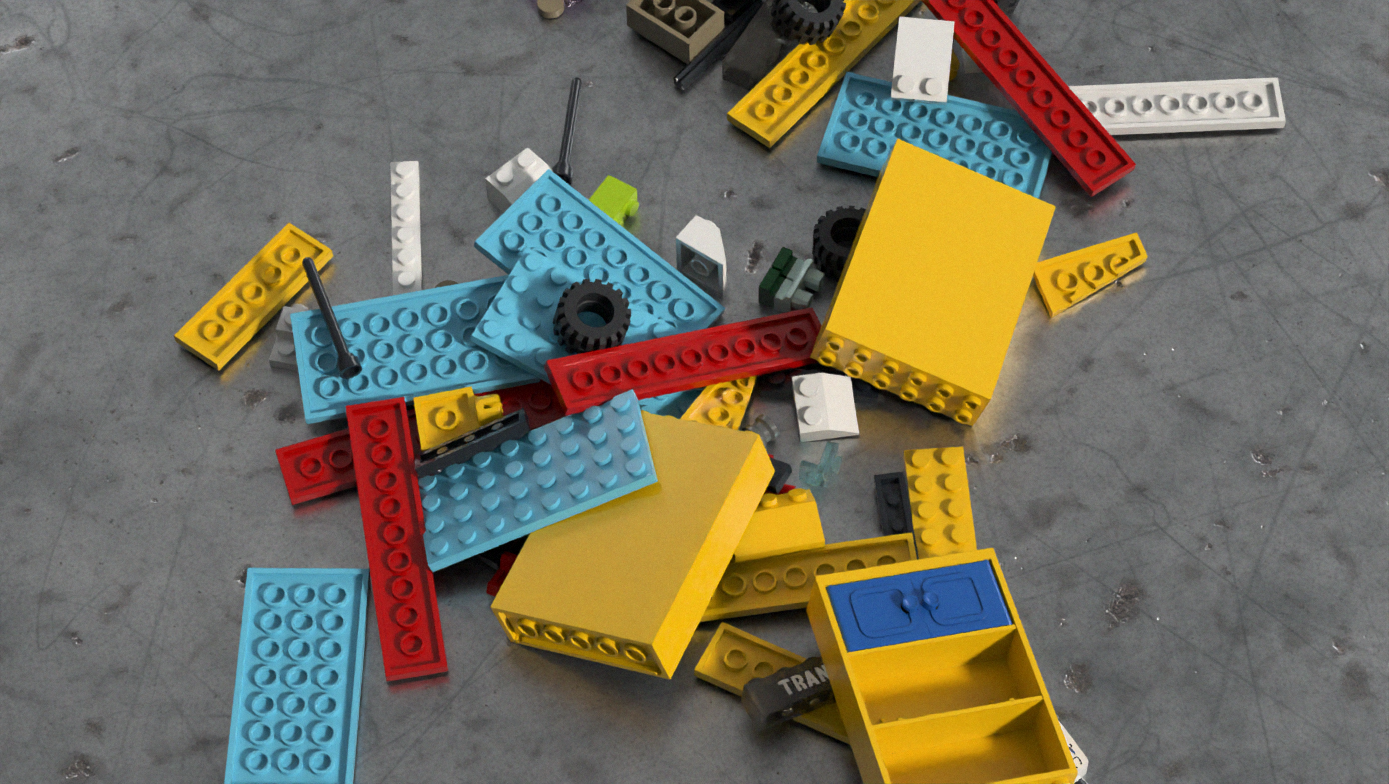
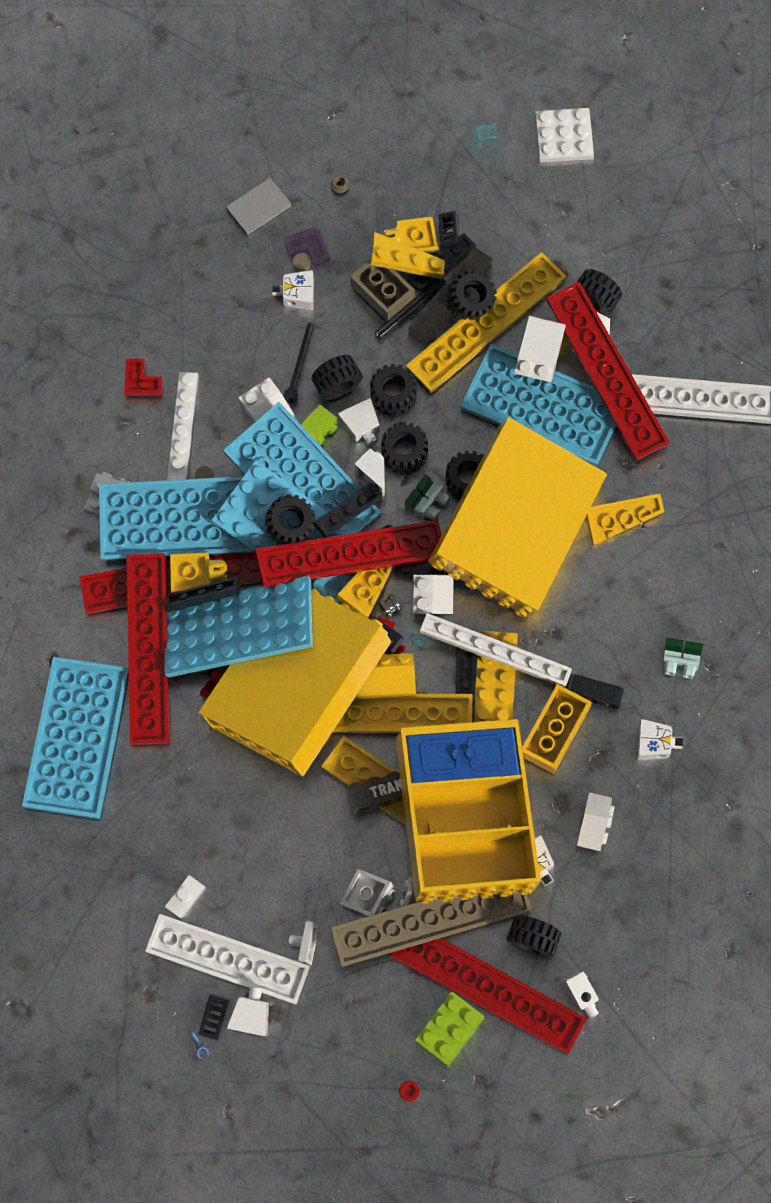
camera: 10 degrees right, 15 degrees up
yellow plate [174,223,333,371] -> none
black piece [302,257,362,379] -> none
none -> red plate [124,359,163,396]
none -> white torso [272,270,314,310]
none -> black tyre [311,354,363,400]
none -> black plate [314,483,382,538]
none -> white torso [338,398,380,446]
none -> black tyre [370,364,417,415]
none -> black tyre [381,422,428,474]
none -> white plate [419,613,572,688]
none -> yellow brick [522,684,592,774]
none -> black beam [566,674,624,709]
none -> white brick [577,792,615,851]
none -> white torso [637,719,683,760]
none -> light aqua hips [662,637,703,679]

